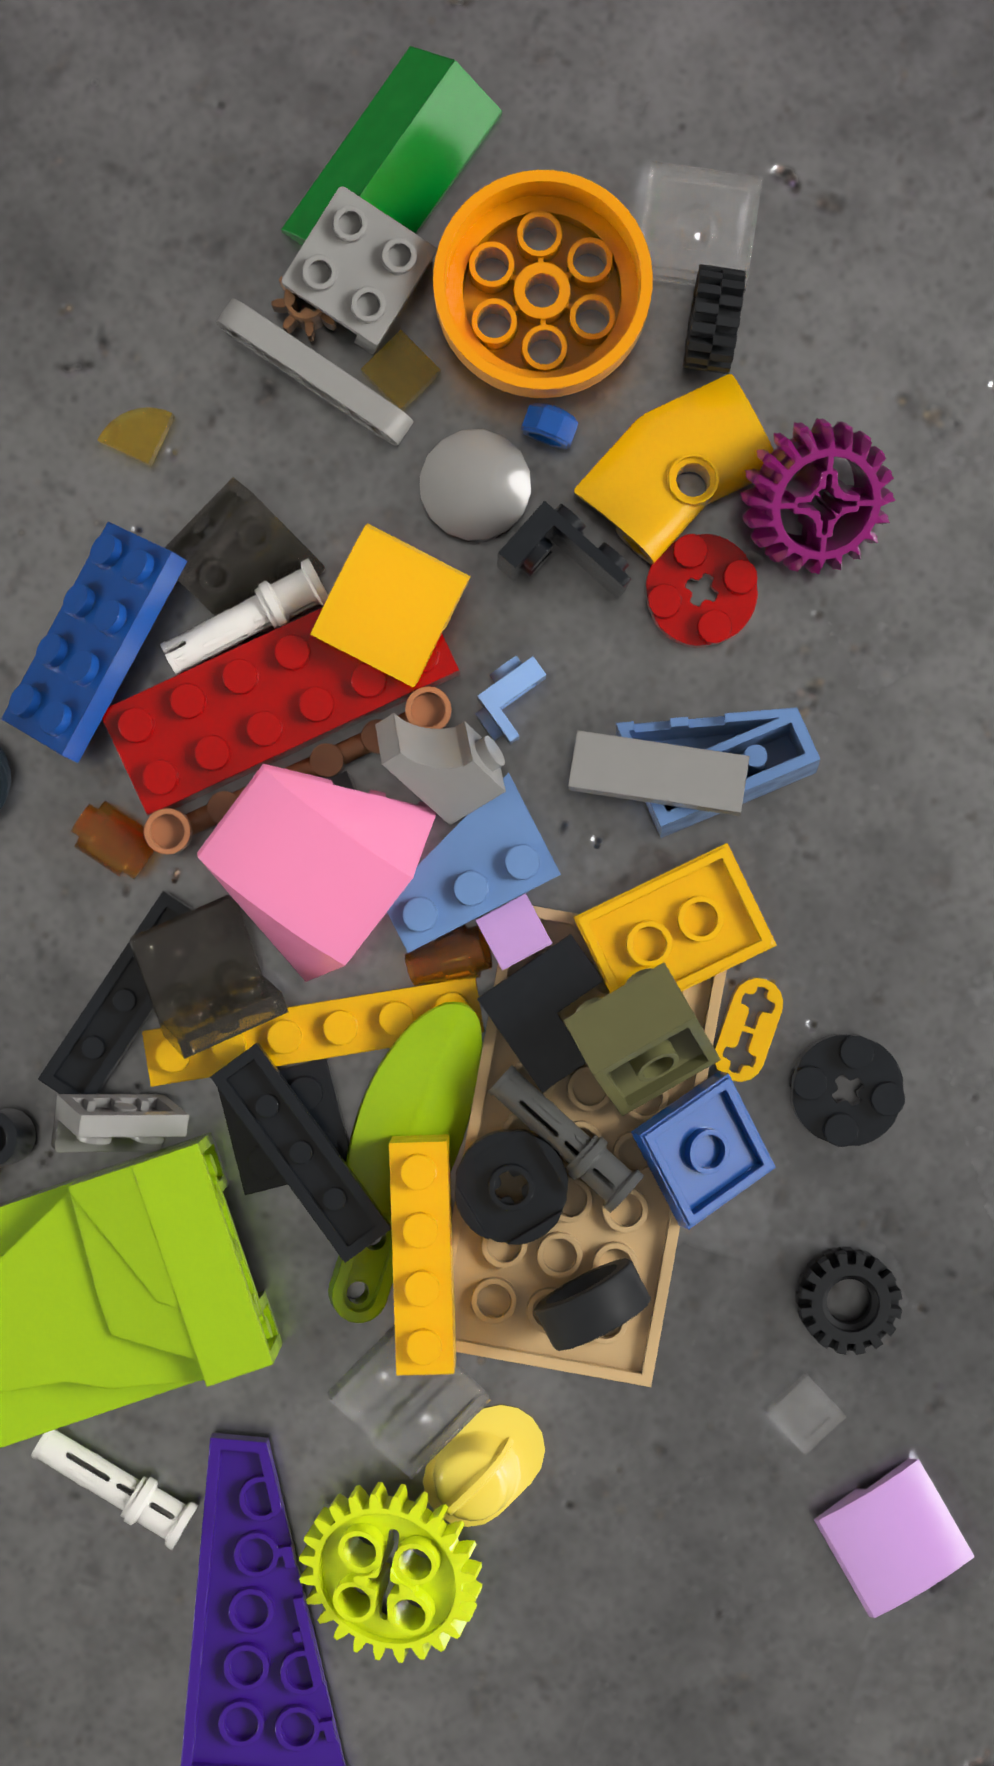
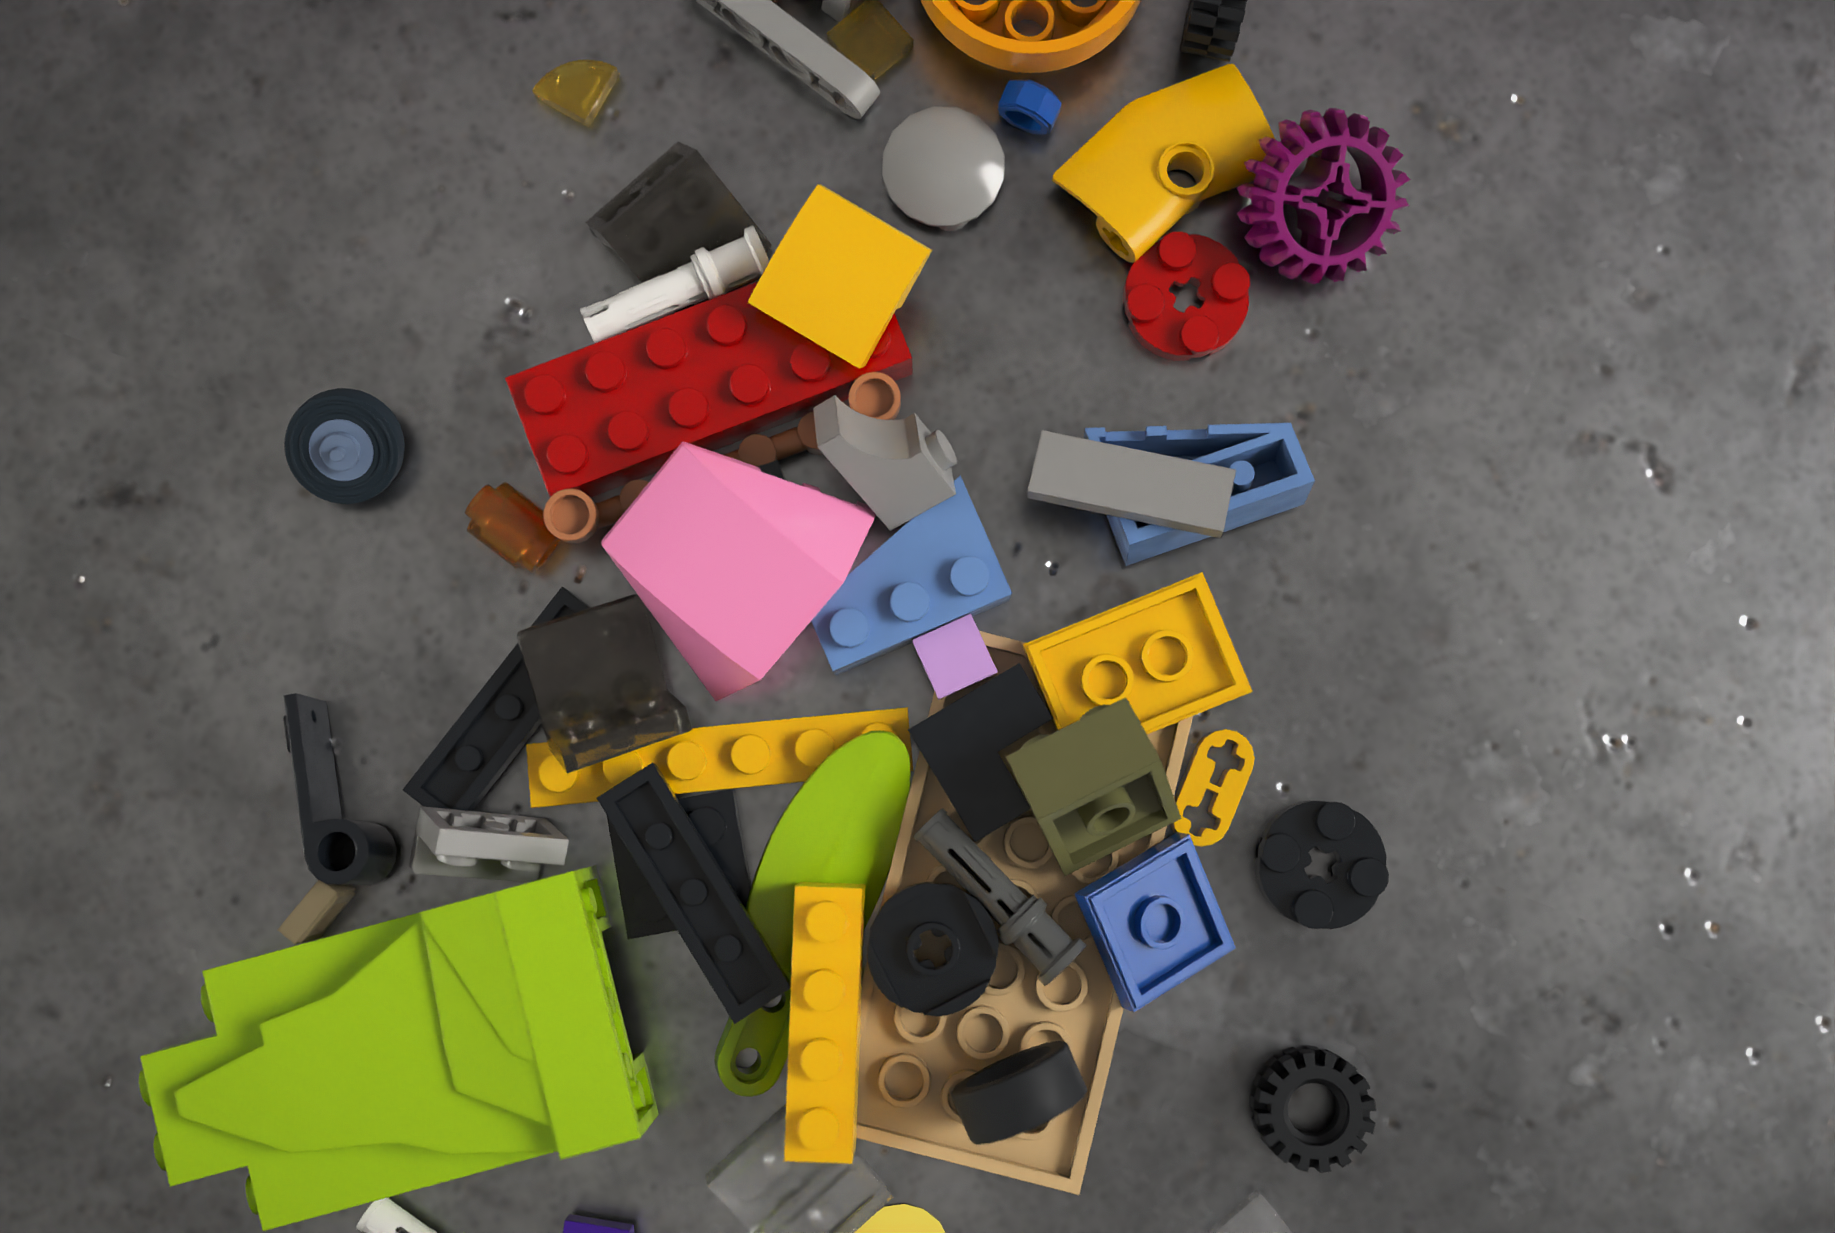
camera: 10 degrees right, 5 degrees down
blue plate [1,522,187,763] -> none
clear orange cone [405,924,492,986] -> none
light blue bracket [475,656,546,745] -> none
black bracket [497,501,631,599] -> none

